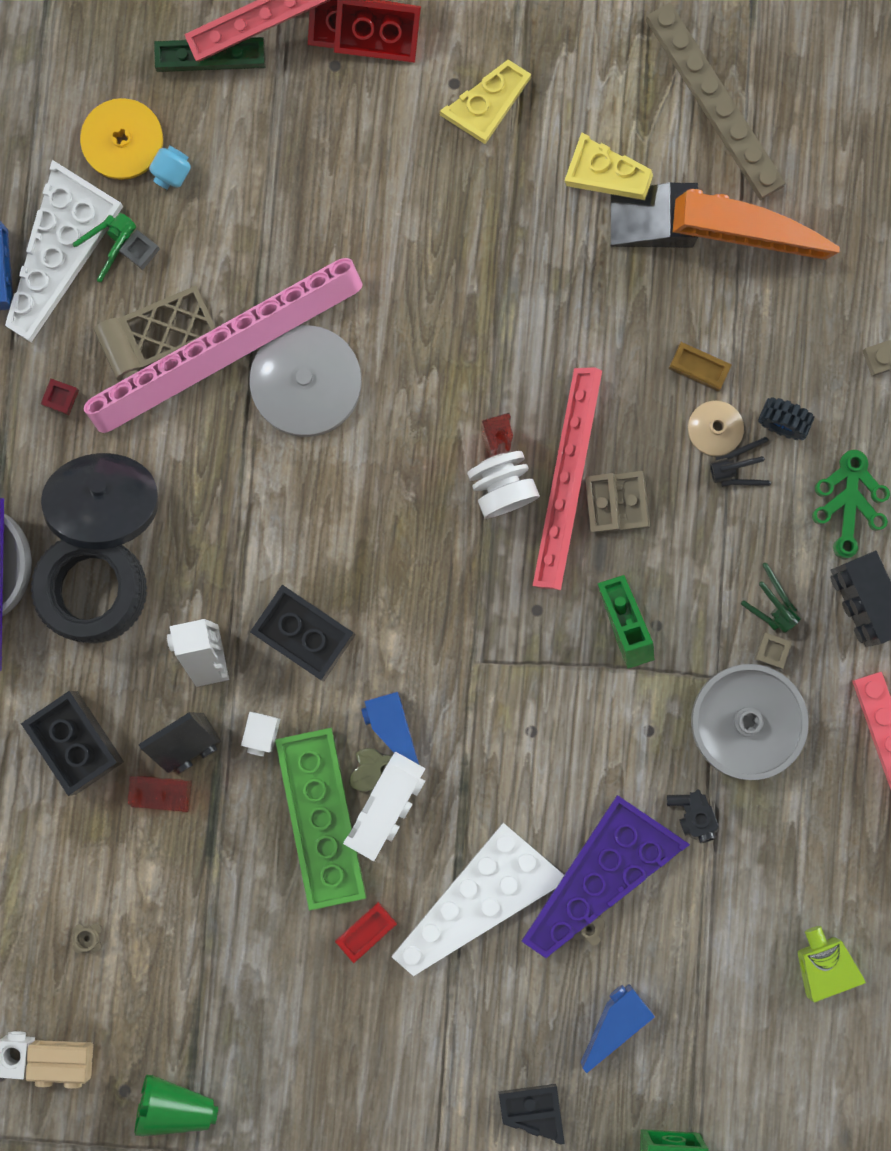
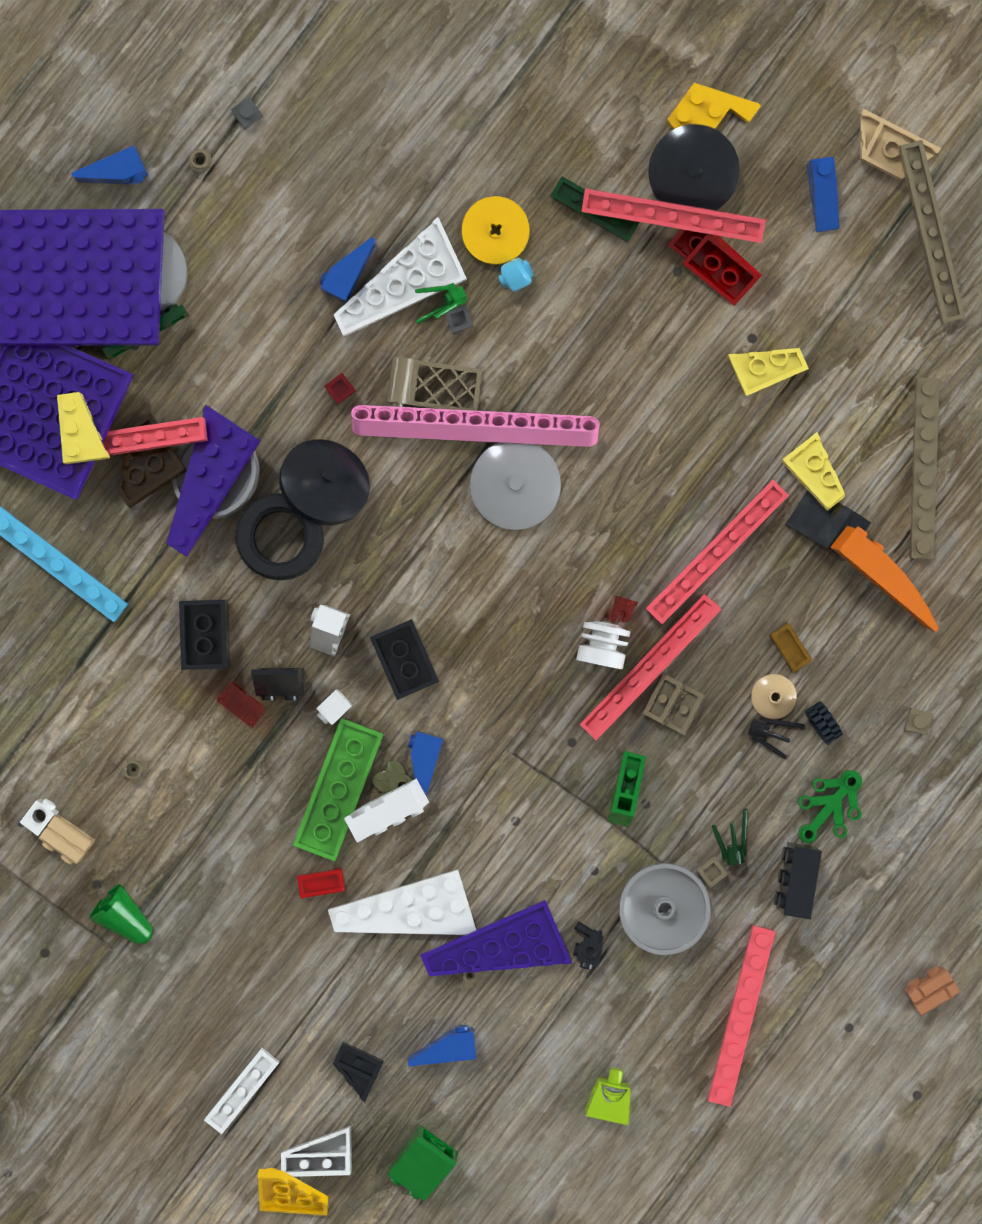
camera: 30 degrees right, 5 degrees up
none -> coral plate [645,480,789,624]

